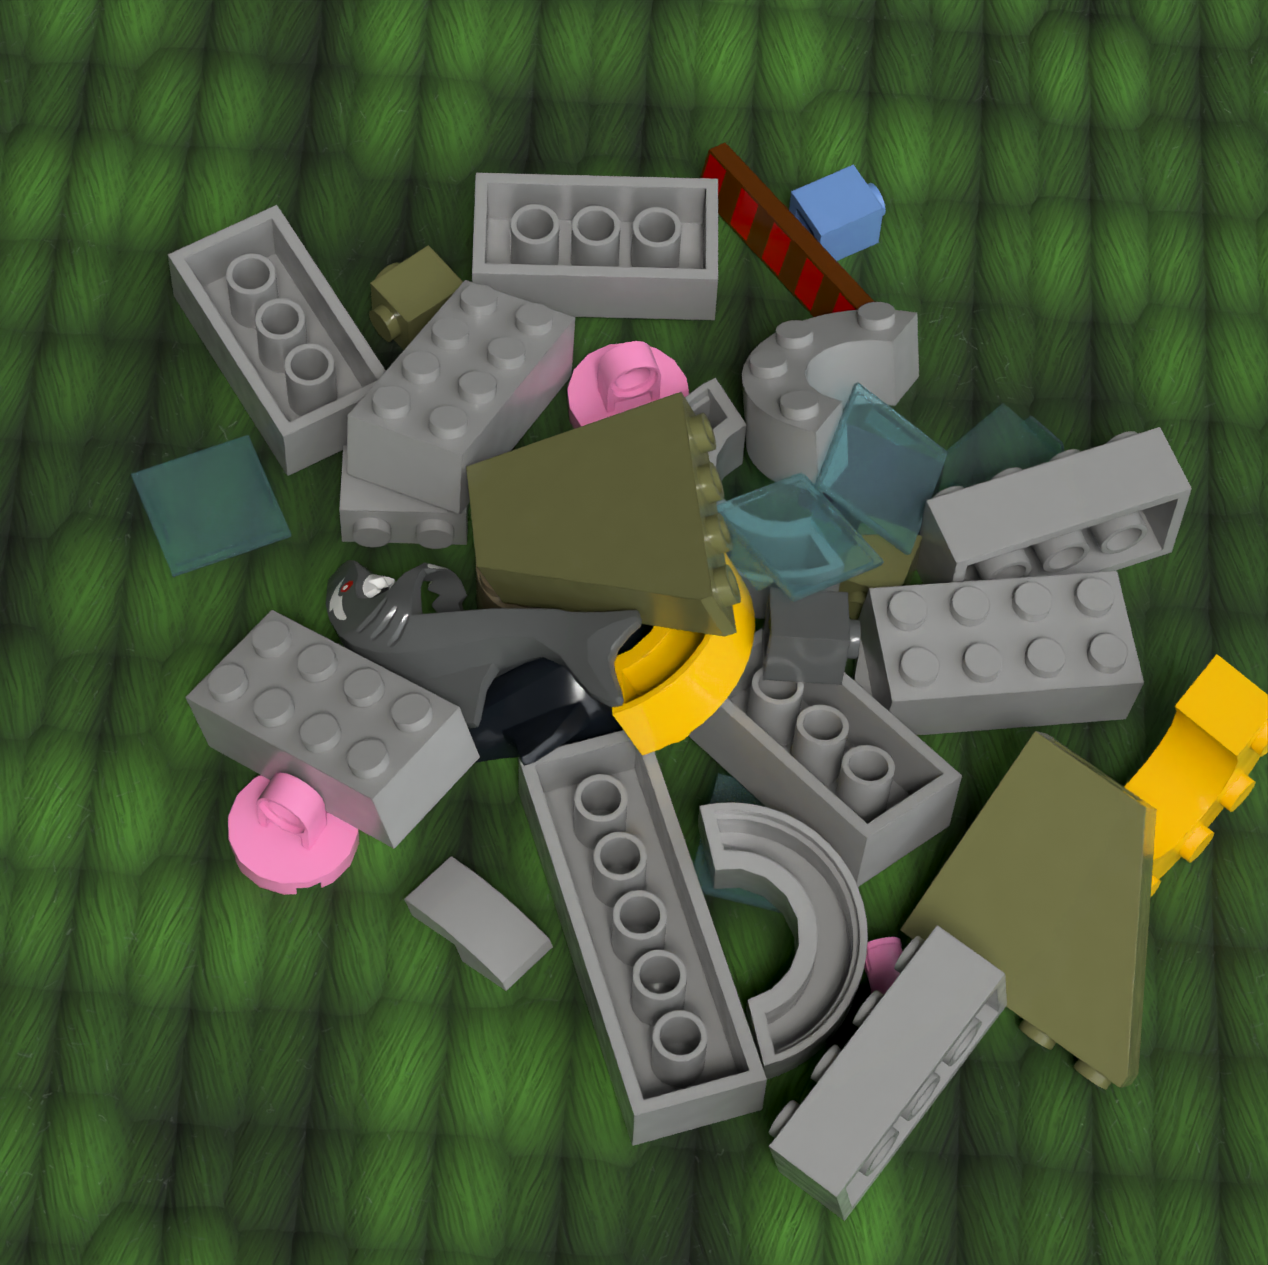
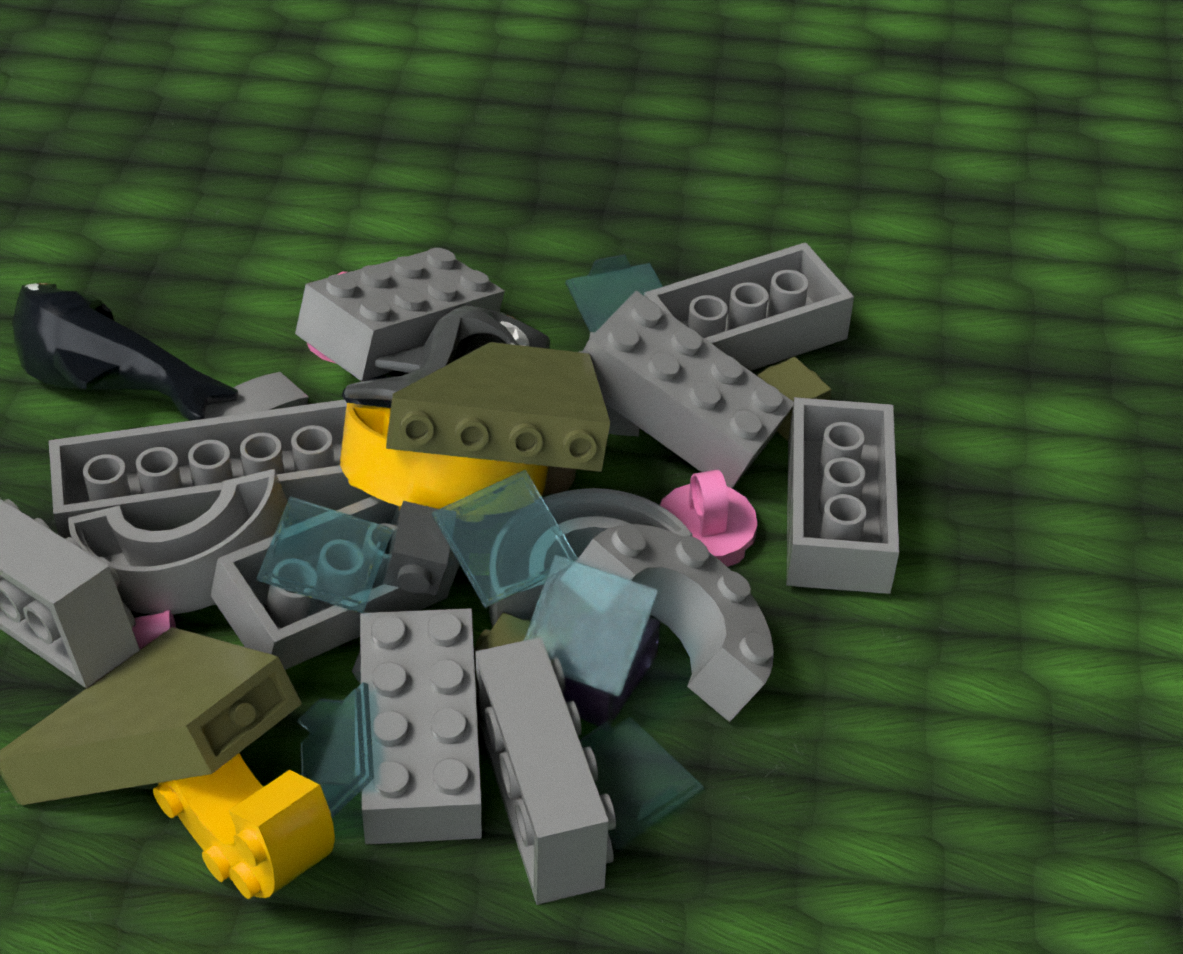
camera: 95 degrees right, 15 degrees down
reddish brown tile [700,142,875,317] -> none
medium blue brick [789,165,886,261] -> none
none -> black piece [12,283,238,421]
none -> clear light blue piece [256,496,393,614]
none -> clear light blue piece [298,682,374,818]

